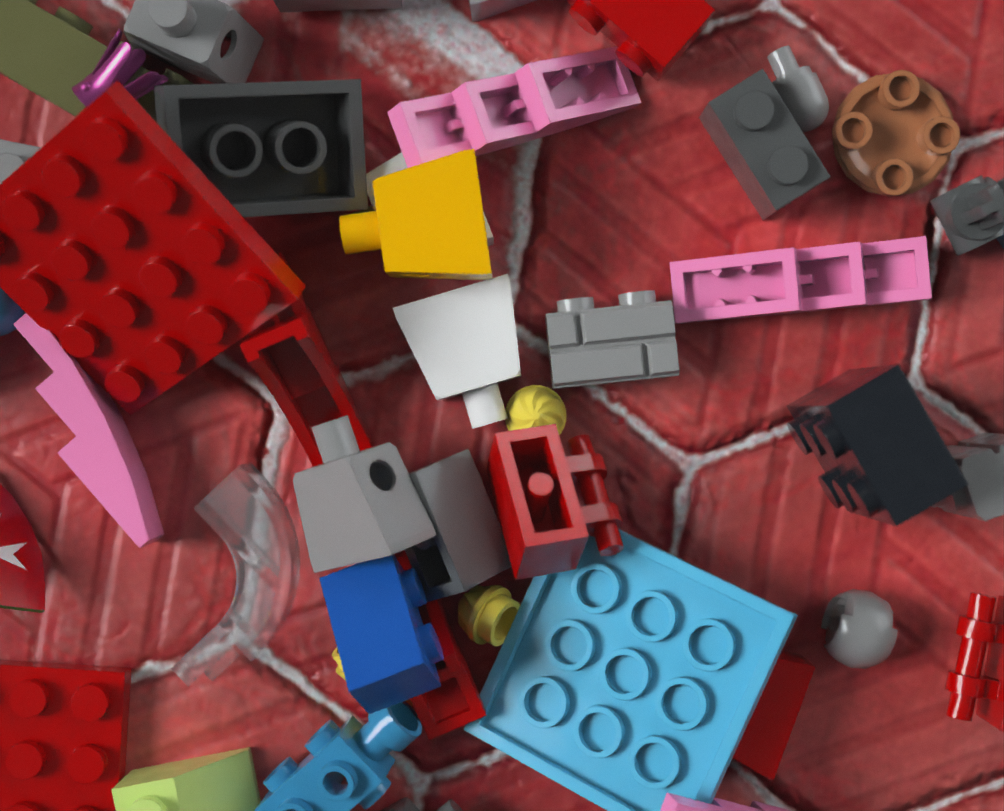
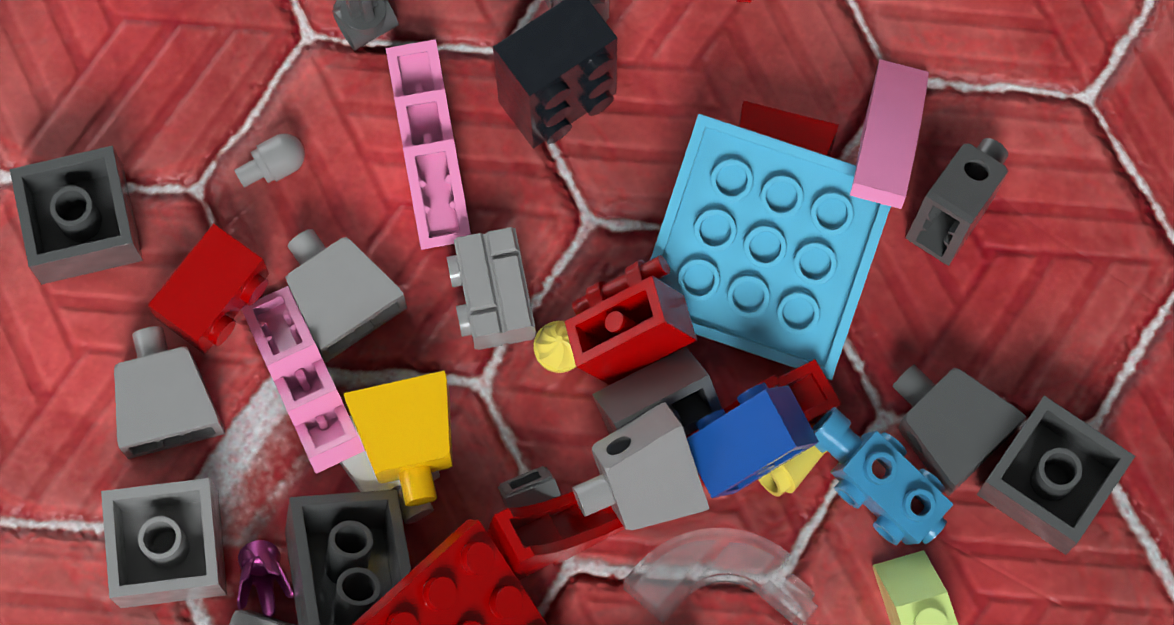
camera: 95 degrees left, 15 degrees down
white torso [393,274,521,429] -> none
light yellow plate [457,585,520,647] -> none
dark grey brick [699,68,831,220] -> none
light grey piece [821,589,898,669] -> none
nougat dish [832,70,960,197] -> none
none -> flat silver piece [237,540,294,618]
none -> light grey torso [285,229,407,363]
none -> dark grey tile [498,466,561,508]

